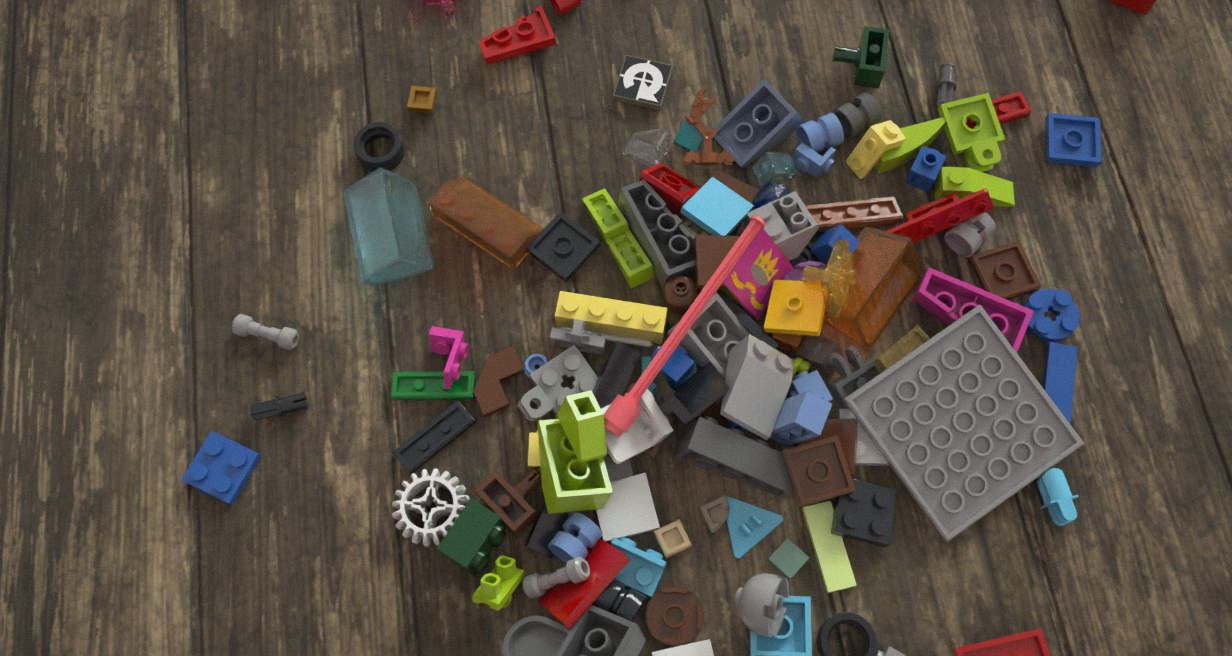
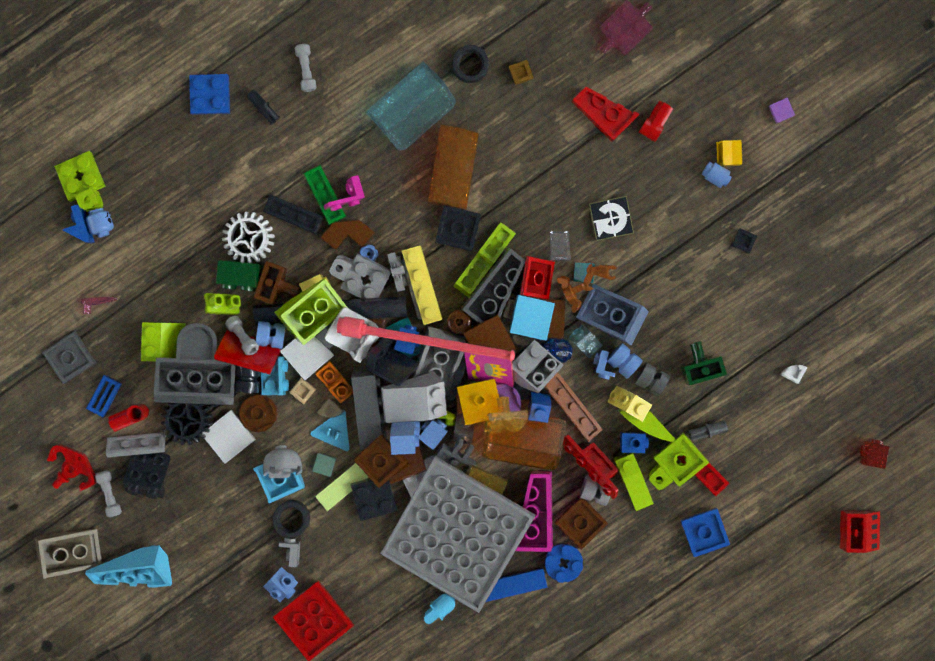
camera: 60 degrees right, 20 degrees up
lime slope [557,390,607,463] -> none
none -> orange slope [315,360,353,403]

